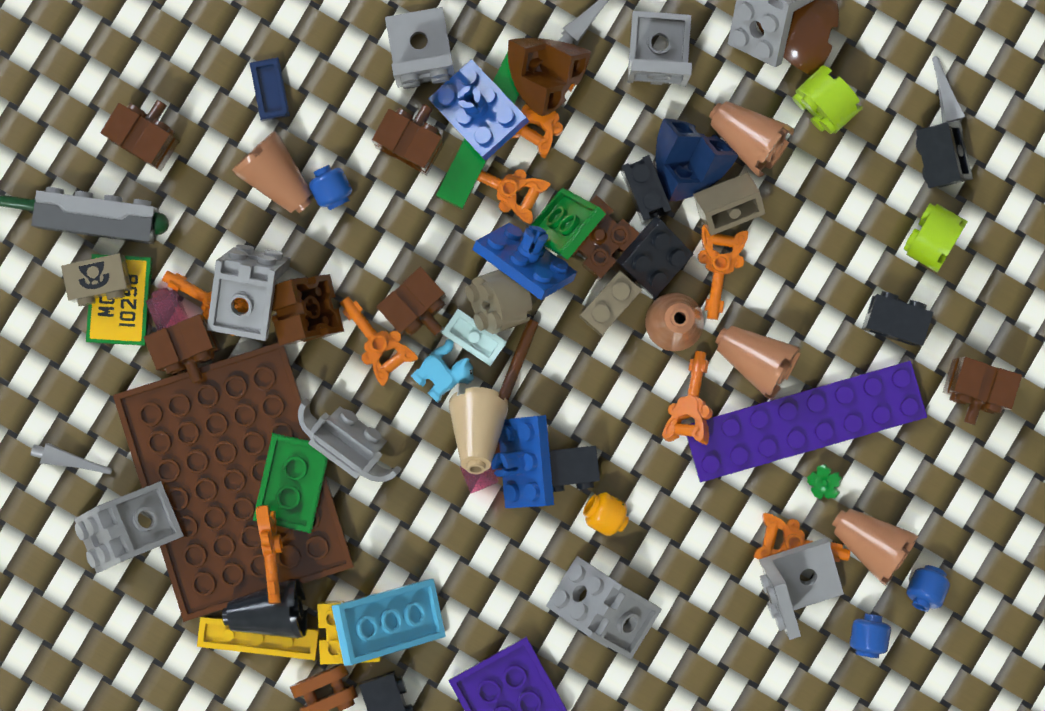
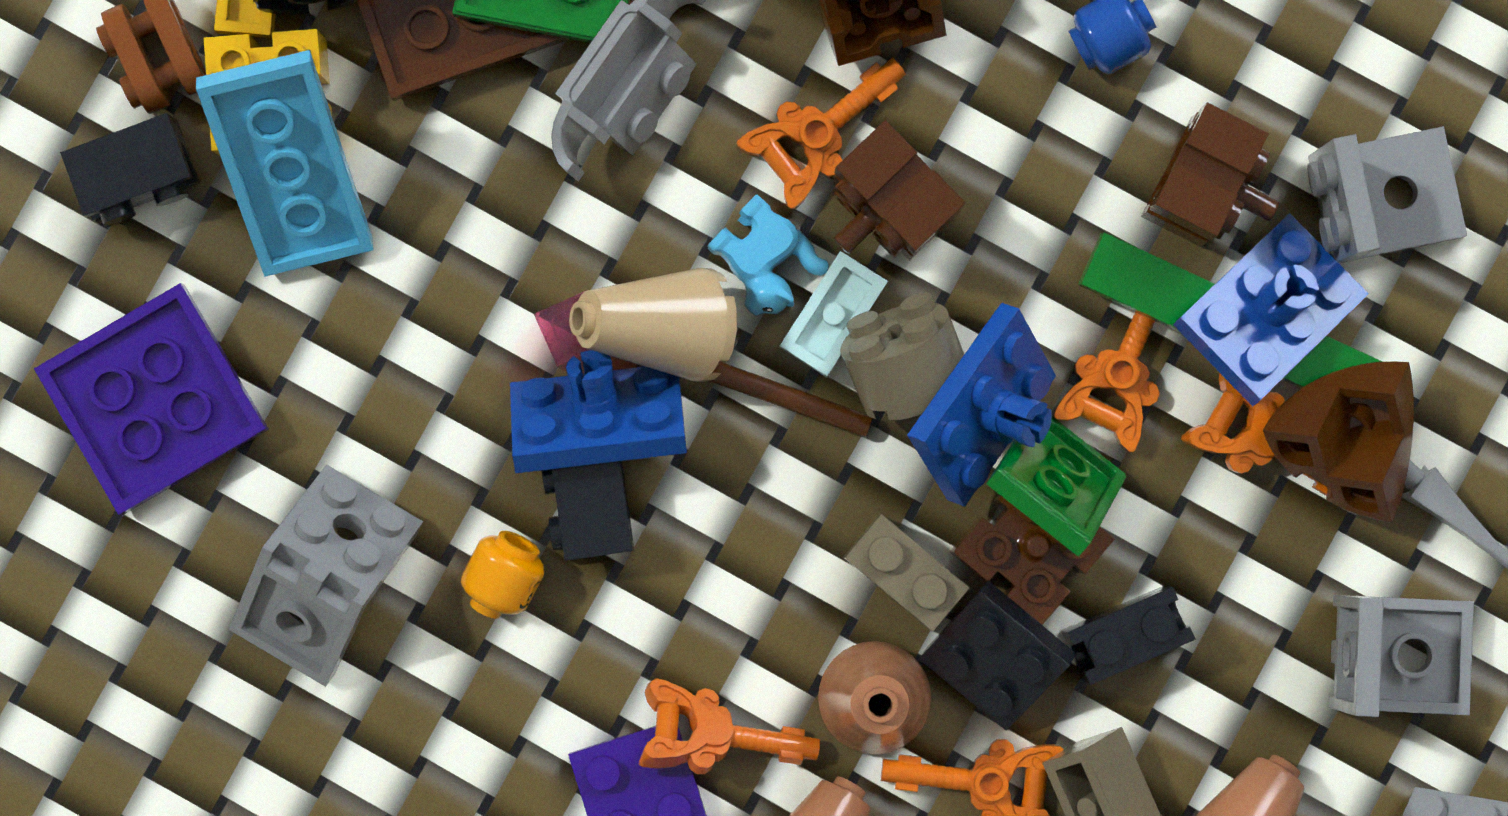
camera: 90 degrees right, 0 degrees up
dark blue brick [656,118,738,202] -> none

